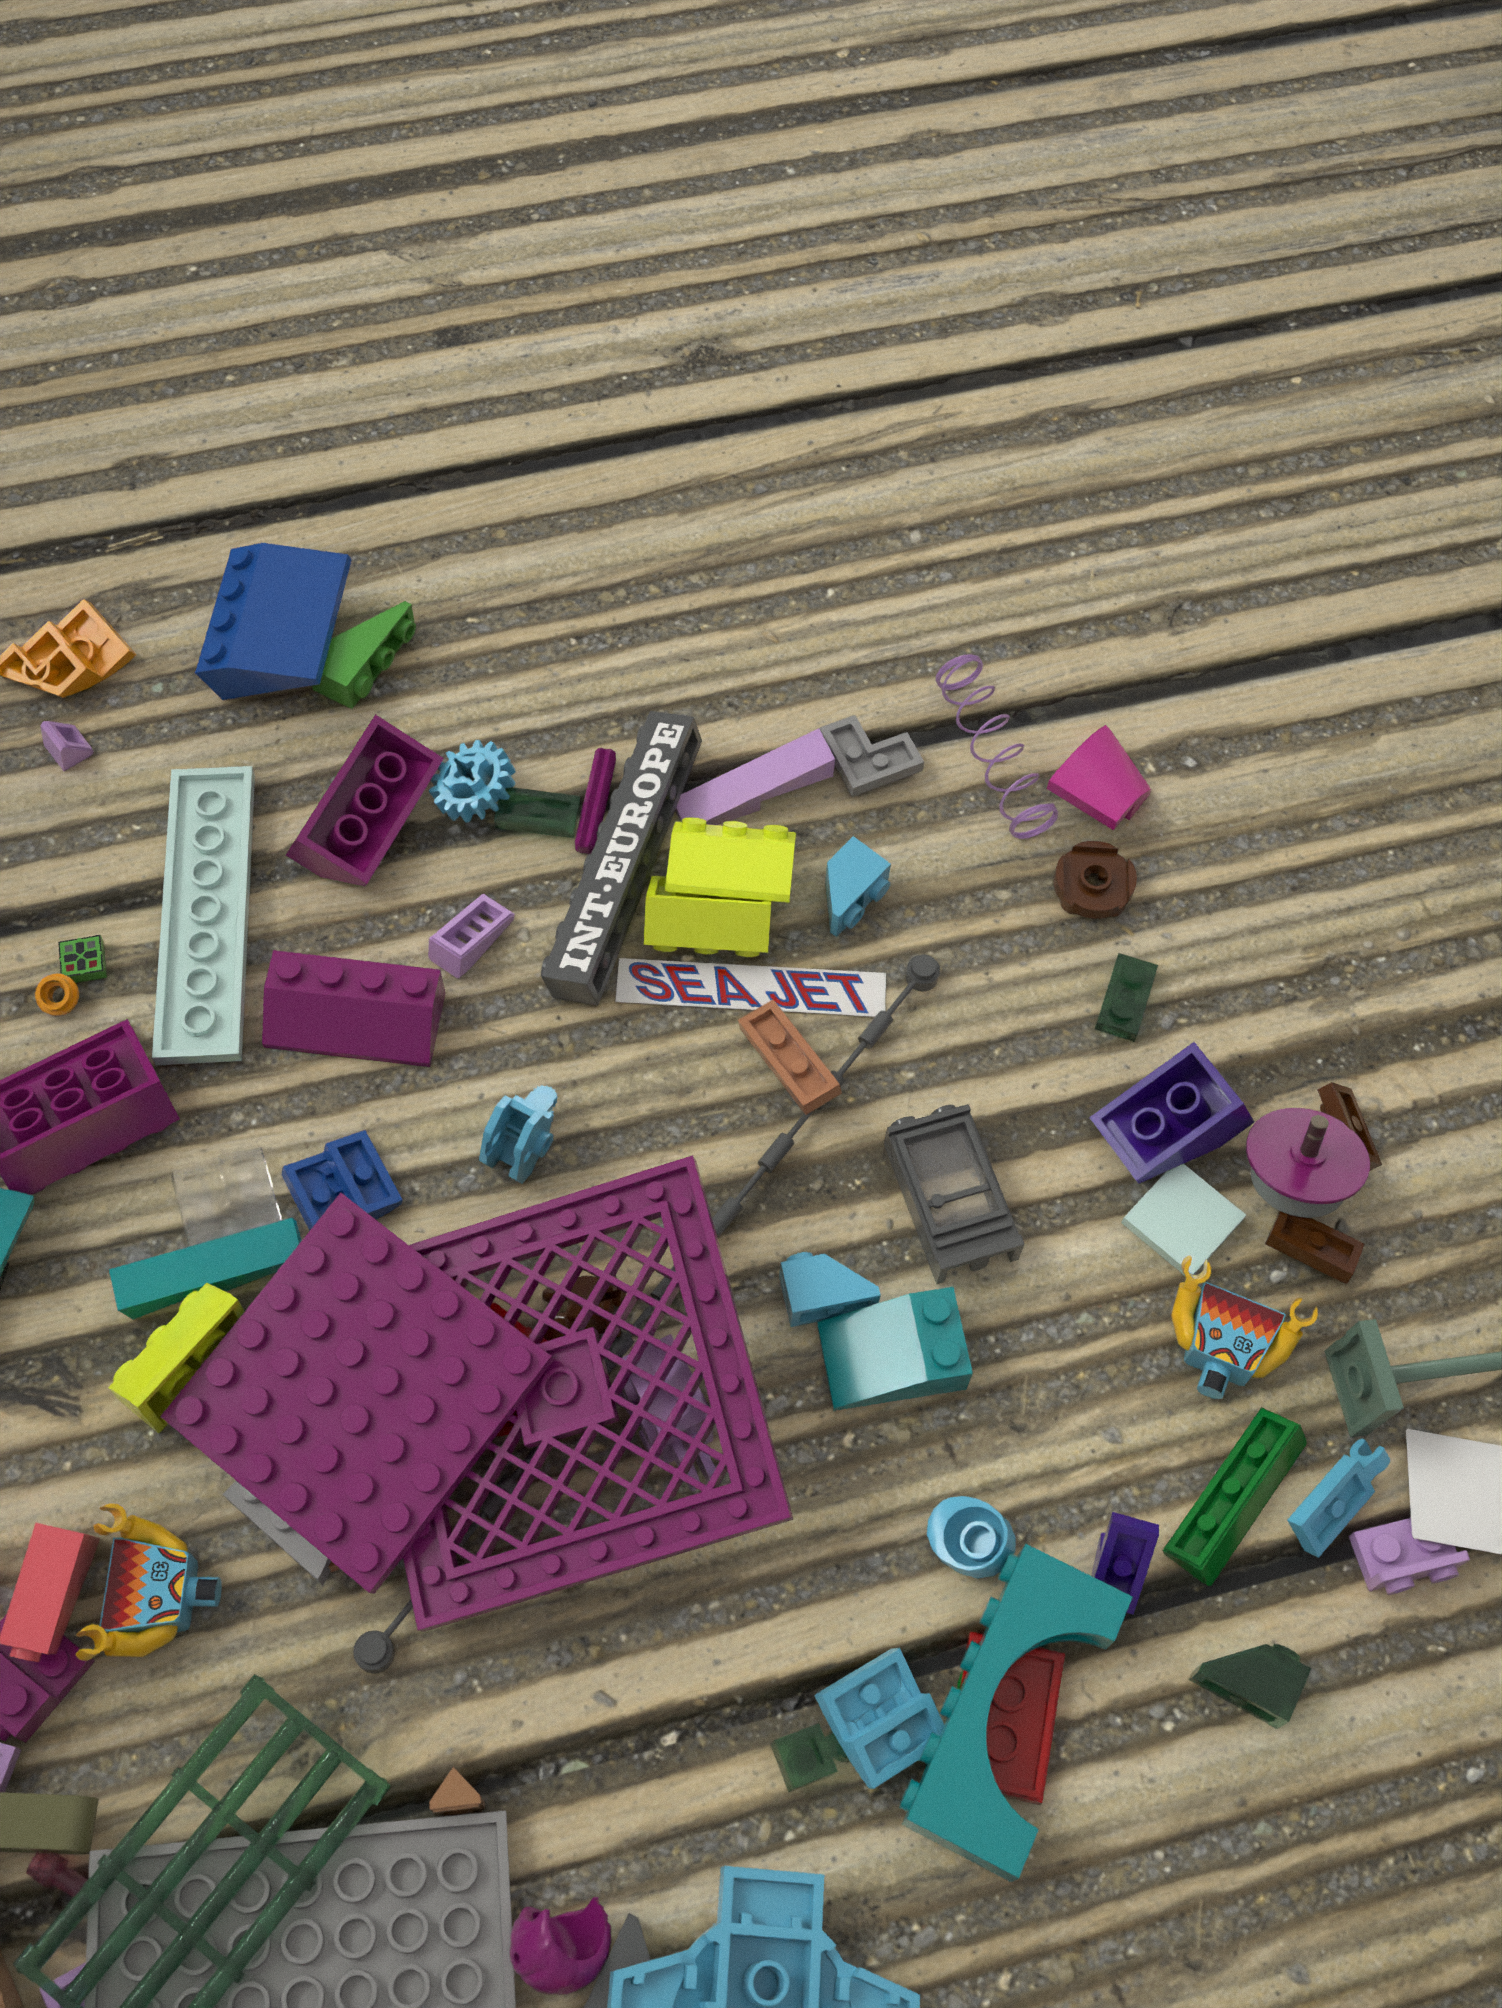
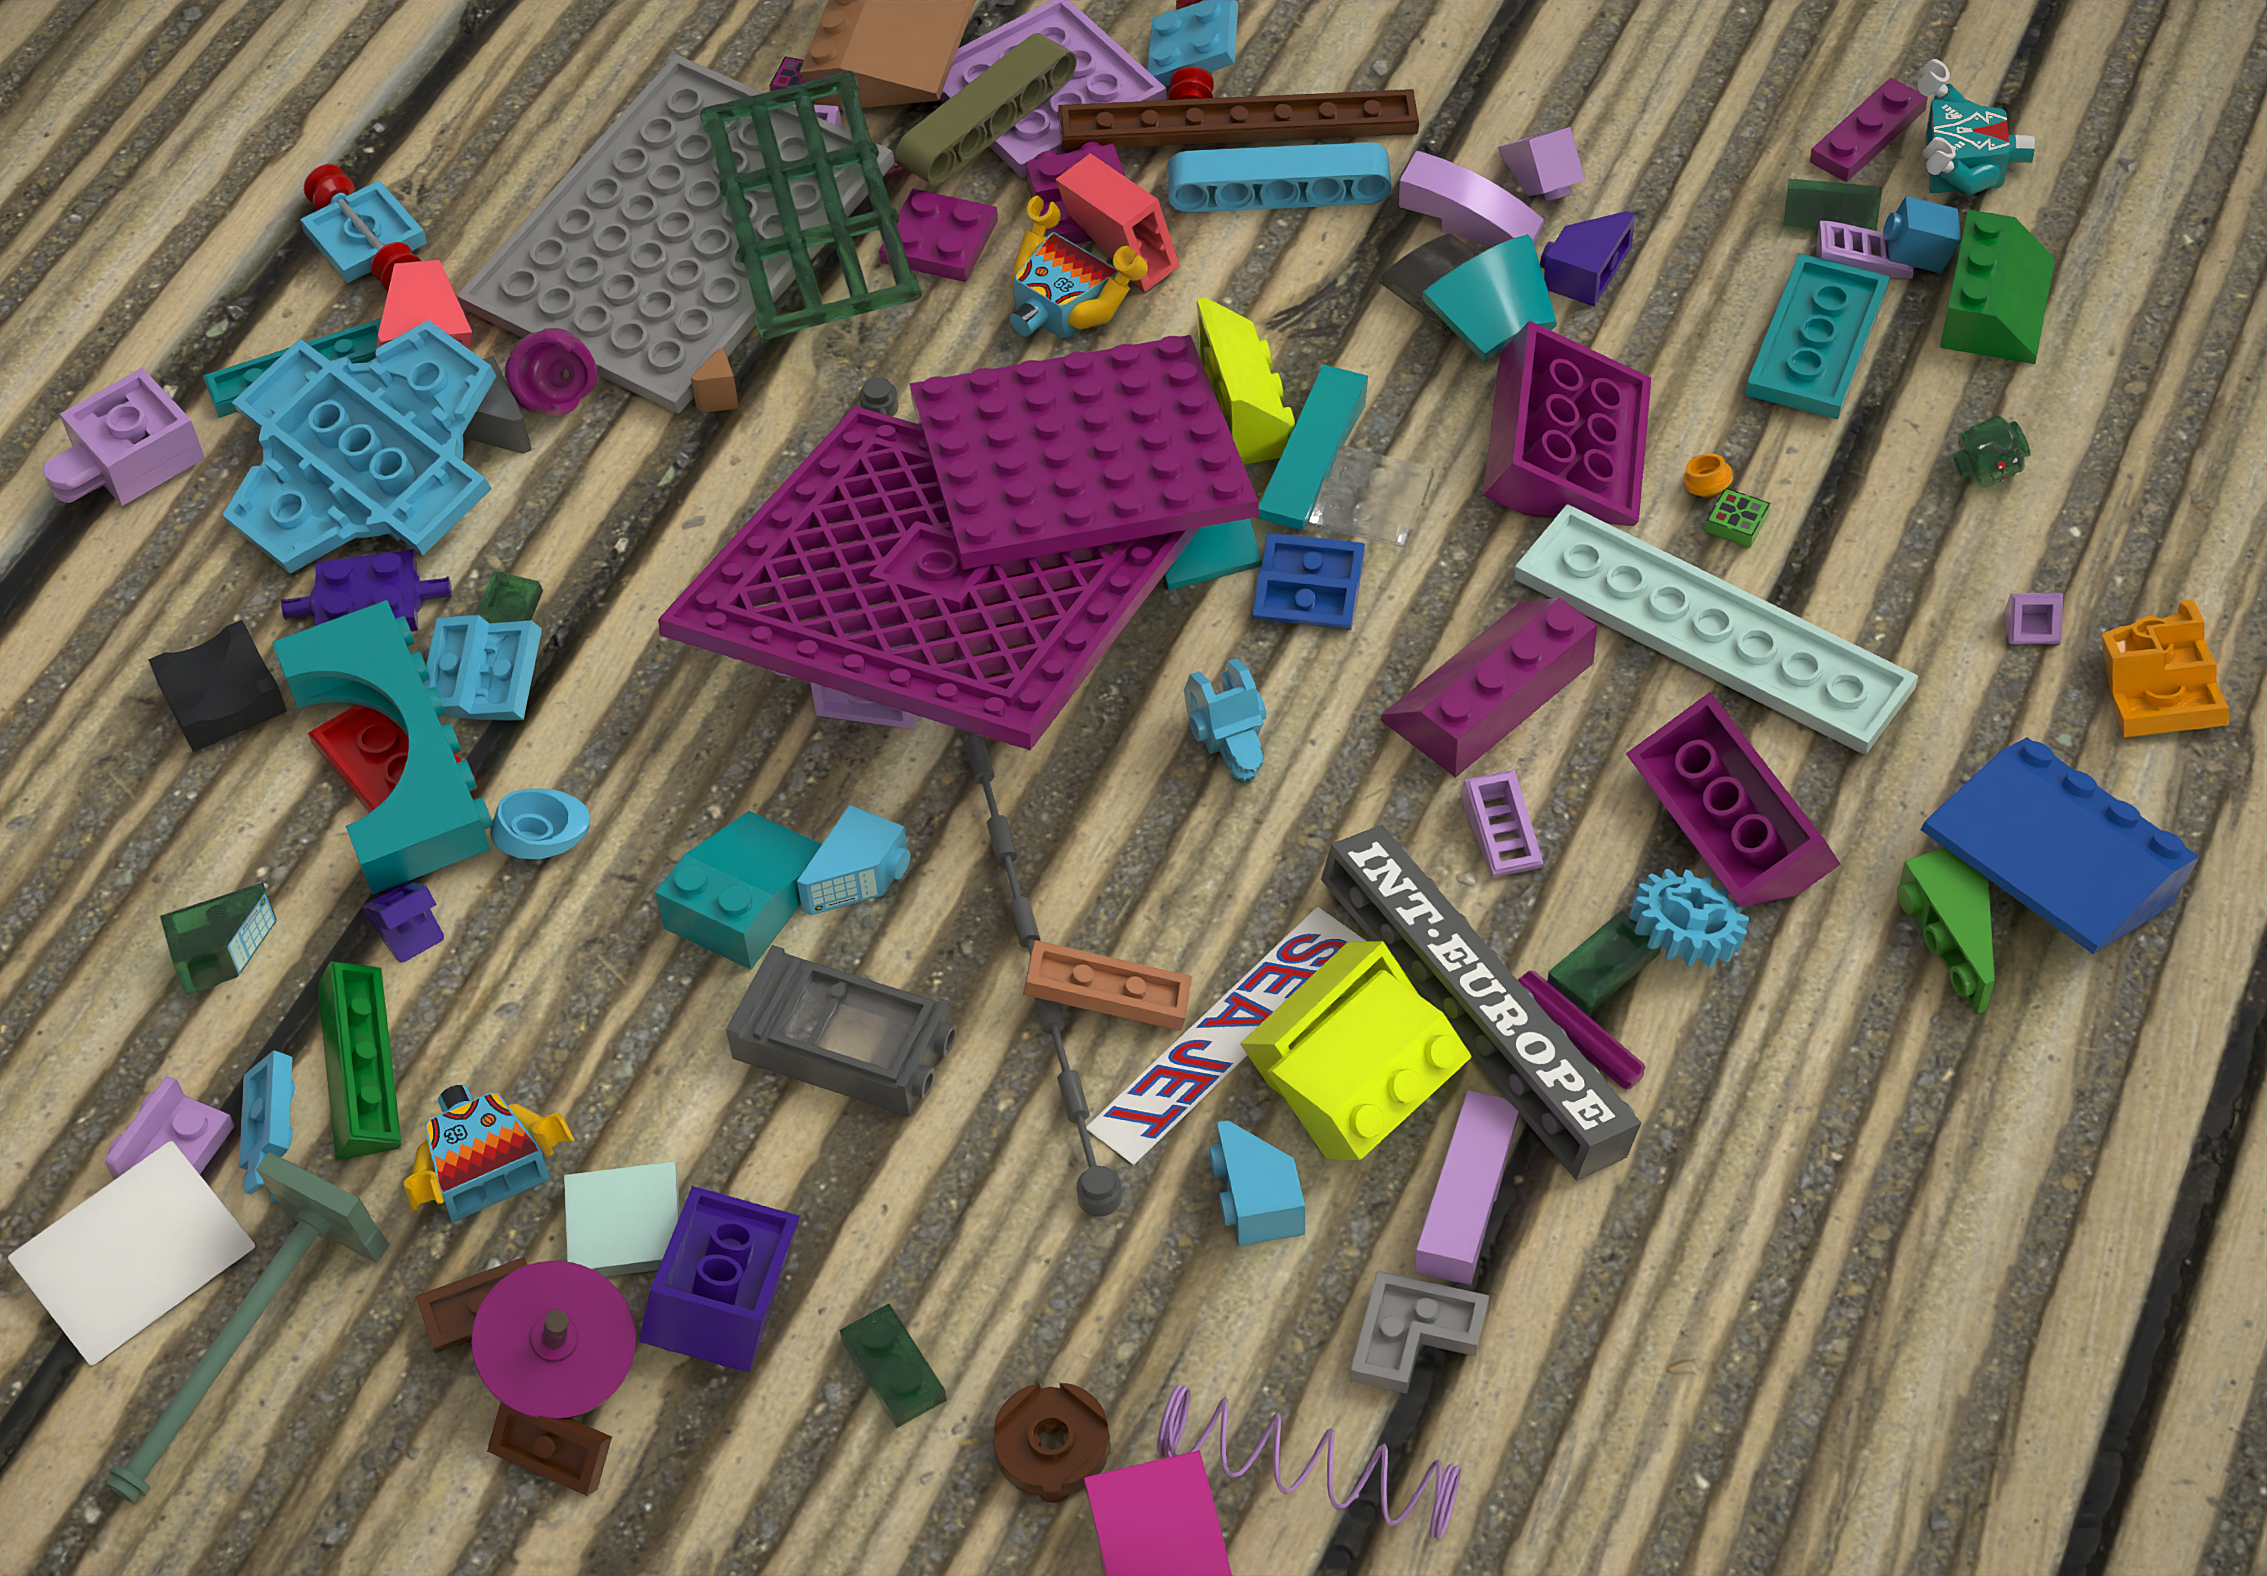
camera: 135 degrees right, 10 degrees down
none -> black brick [148,620,287,752]
none -> dark purple plate [281,549,452,632]
none -> magenta plate [879,188,998,282]

